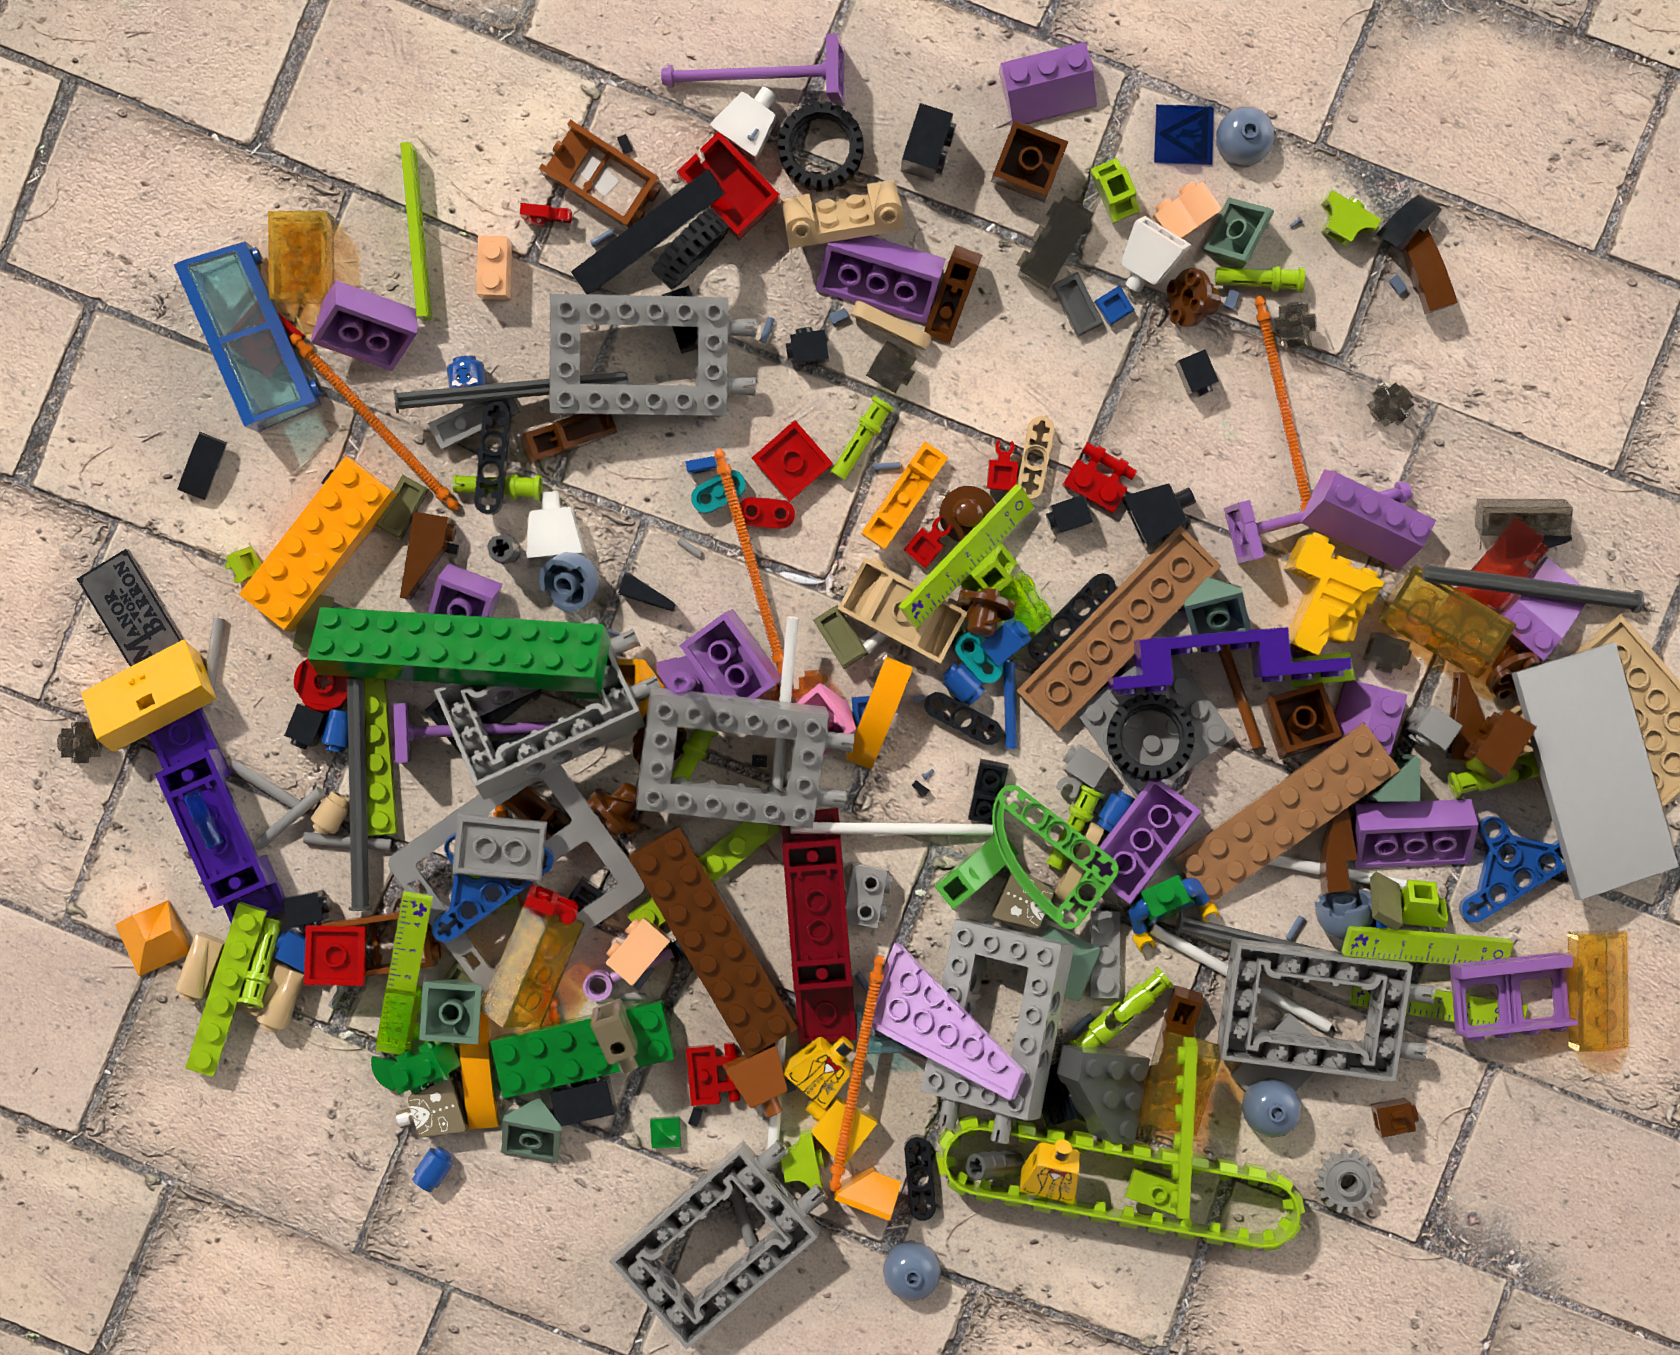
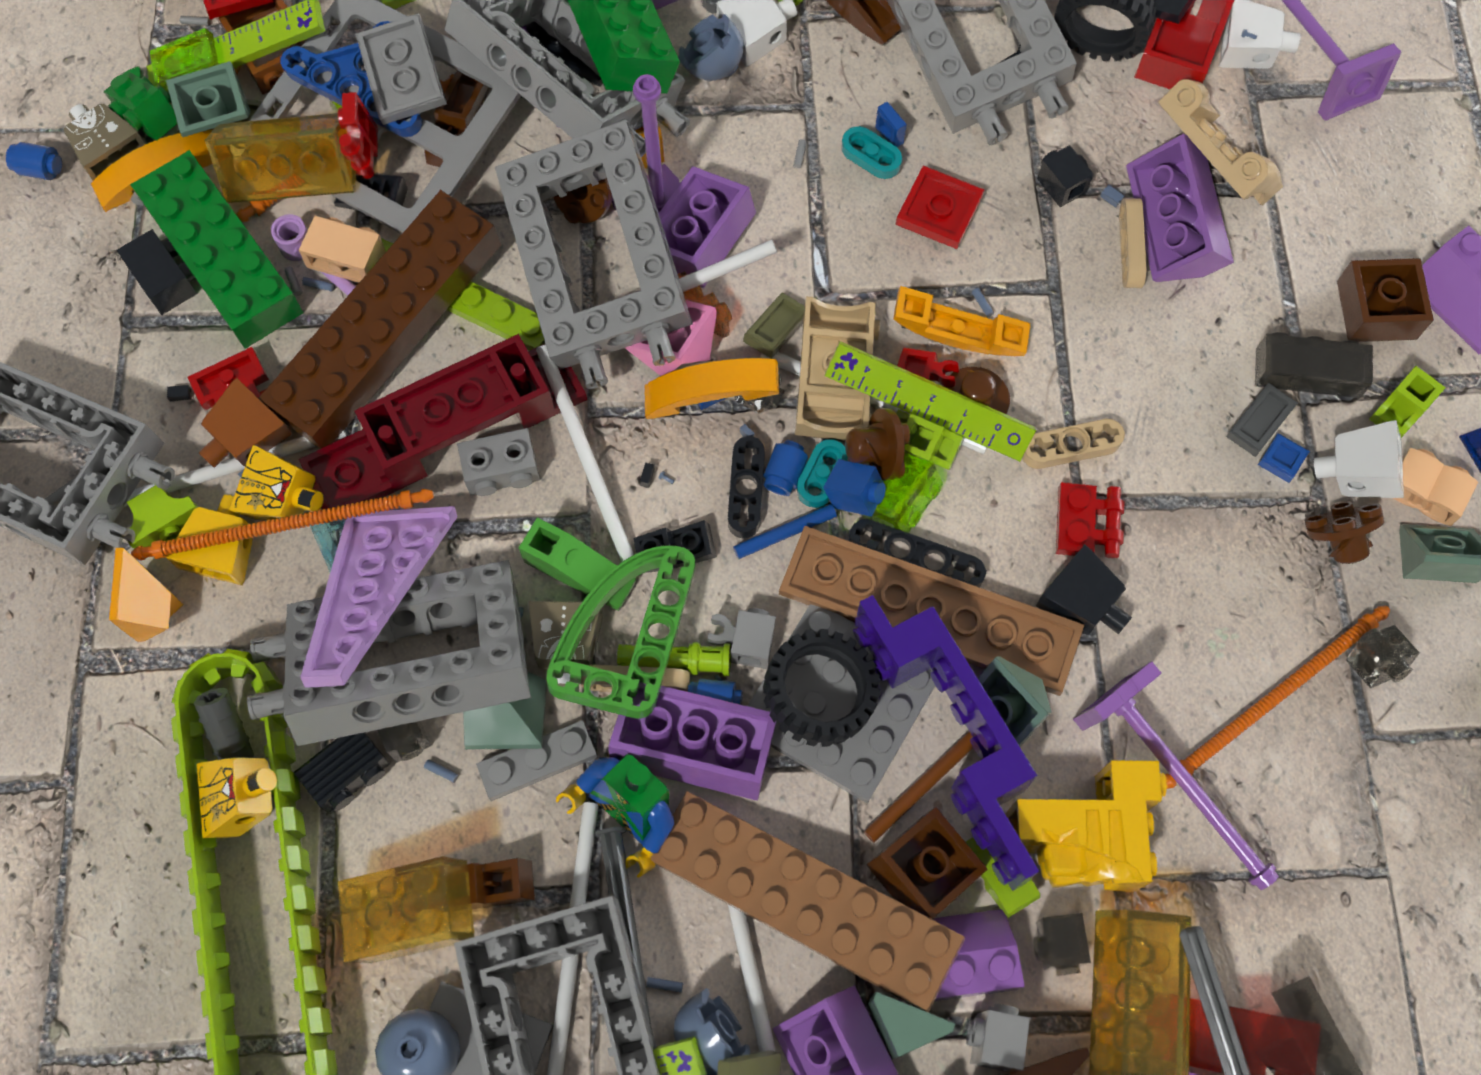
camera: 70 degrees right, 20 degrees down
sand green slope [501,1097,562,1163] -> none
reddish brown plate [587,782,639,835] -> none
dark tan torso [591,998,638,1074] -> none
black slope [618,572,677,612] -> none
green tile [650,1116,681,1148] -> none
lime pin [671,729,719,780] -> none
orange hose [714,448,784,677] -> none
red plate [740,497,795,529] -> none
black piece [752,754,767,767] -> none
sand blue piece [759,317,775,344] -> none
black tyre [778,101,864,192] -> none
lime pin [830,395,895,481] -> none
clear smoke brick [866,340,917,394] -> none
sand blue cylinder [883,1240,941,1301] -> none
black brick [901,103,957,182] -> none
black beam [904,1134,936,1221] -> none
reddish brown slope [924,245,983,344] -> none
red plate [986,440,1018,491] -> none
black brick [1046,494,1093,535] -> none
dark grey brick [1056,1045,1150,1144] -> none
lime piece [1069,966,1174,1048] -> none
lime brick [1124,1168,1177,1216] -> none
lime plate [1170,1037,1198,1219] -> none
black brick [1175,349,1219,397] -> none
lime pin [1215,266,1305,293] -> none
sand blue piece [1223,289,1239,310] -> none
medium lavender slope [1300,469,1436,569] -> none
reddish brown slope [1320,807,1357,895] -> none
clear smoke brick [1366,382,1415,427] -> none

